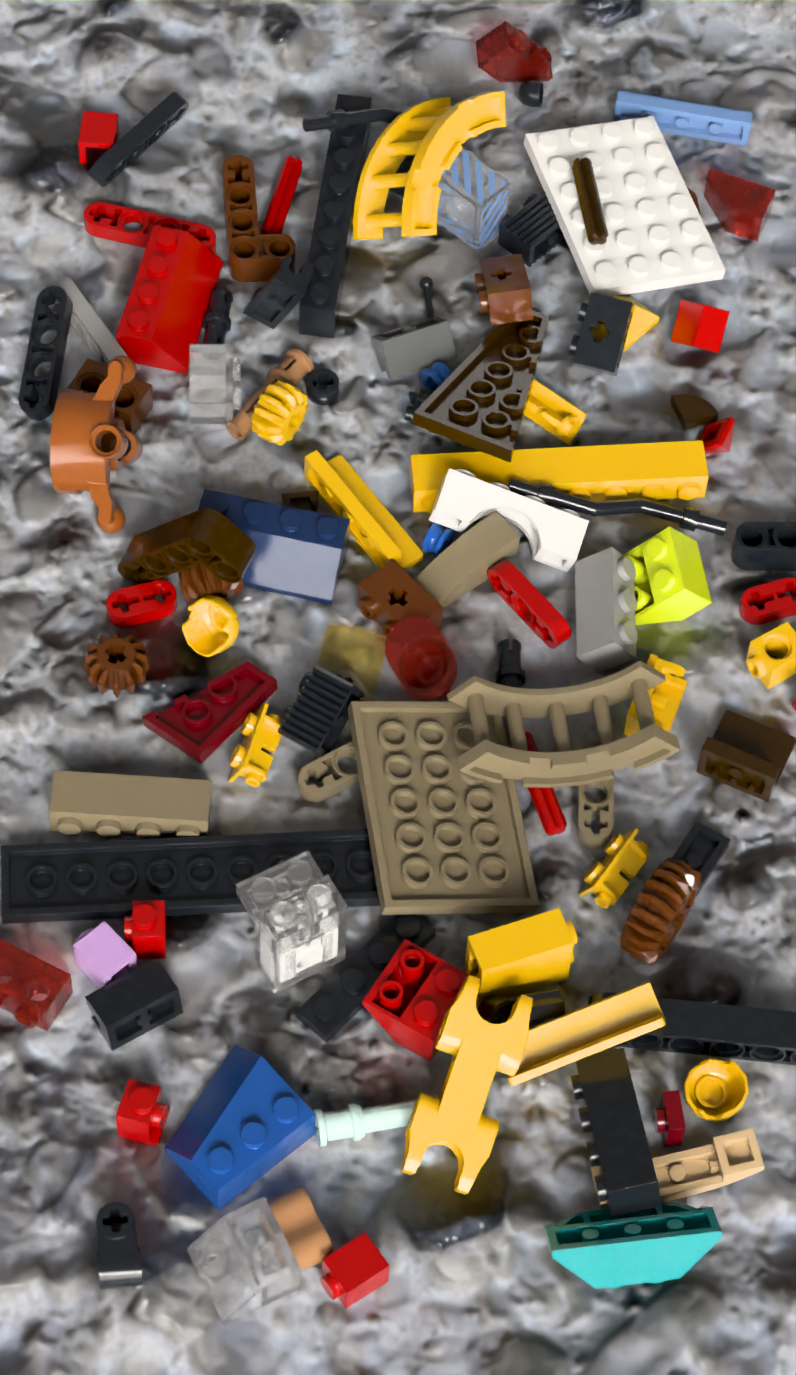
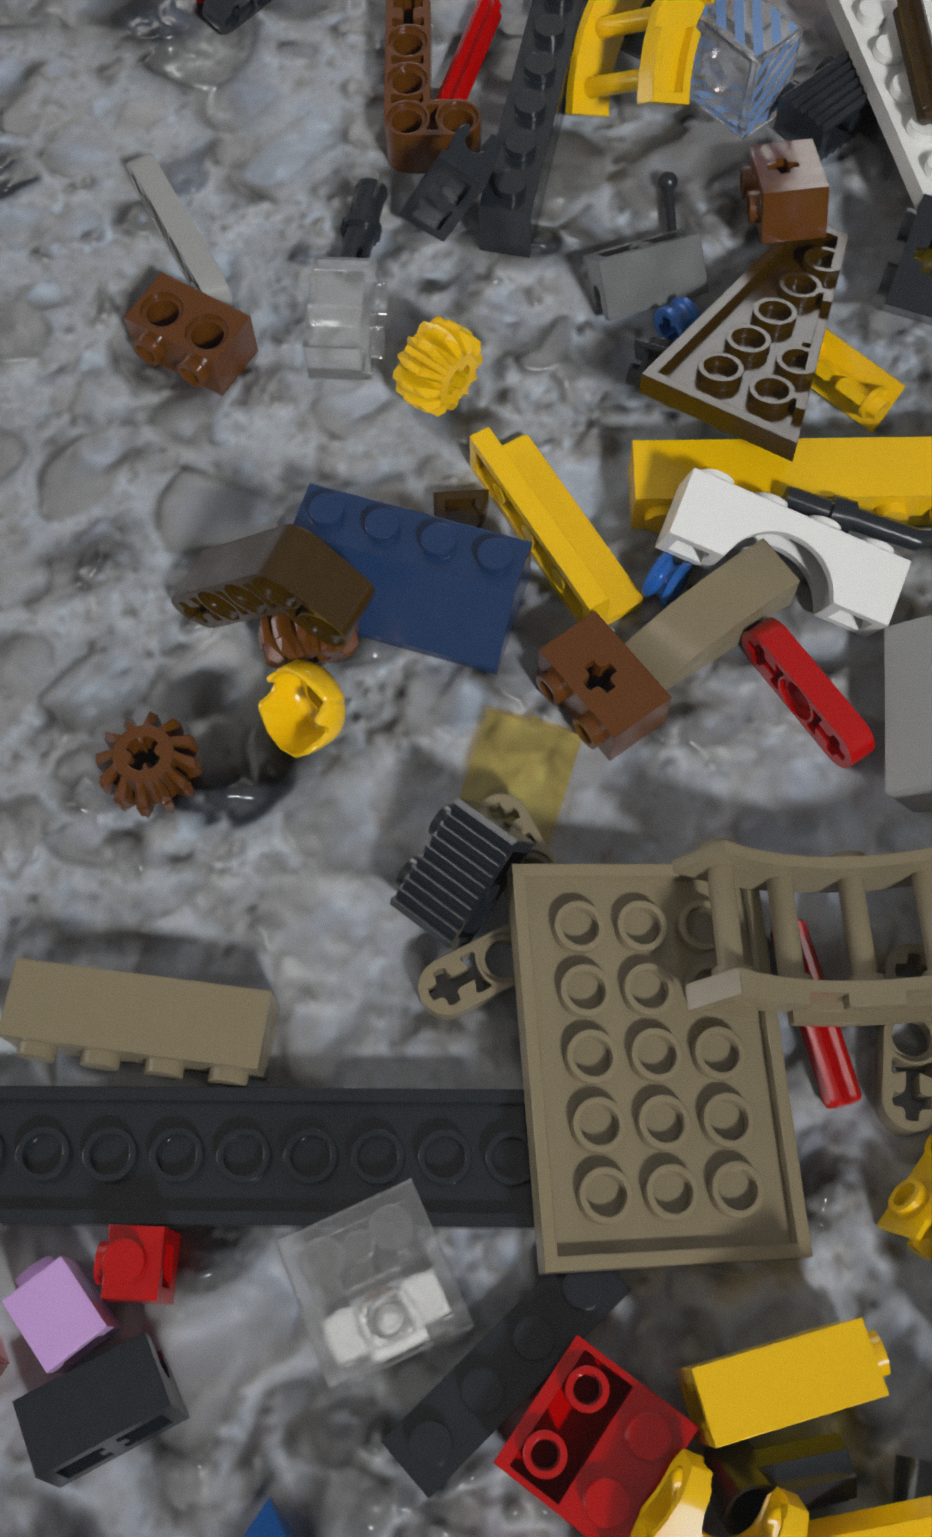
camera: 10 degrees right, 10 degrees up
black beam [19,286,73,421] -> none
dark orange piece [50,355,143,534] -> none
red beam [84,202,216,253] -> none
red beam [106,580,177,627] -> none
red slope [116,225,223,374] -> none
dark red wing [142,661,278,764] -> none
medium nougat pin [226,348,314,441] -> none
yellow hinge [228,703,281,787] -> none
black bush [307,368,339,405] -> none
clear red piece [385,616,458,701] -> none
black pin [495,639,526,688] -> none

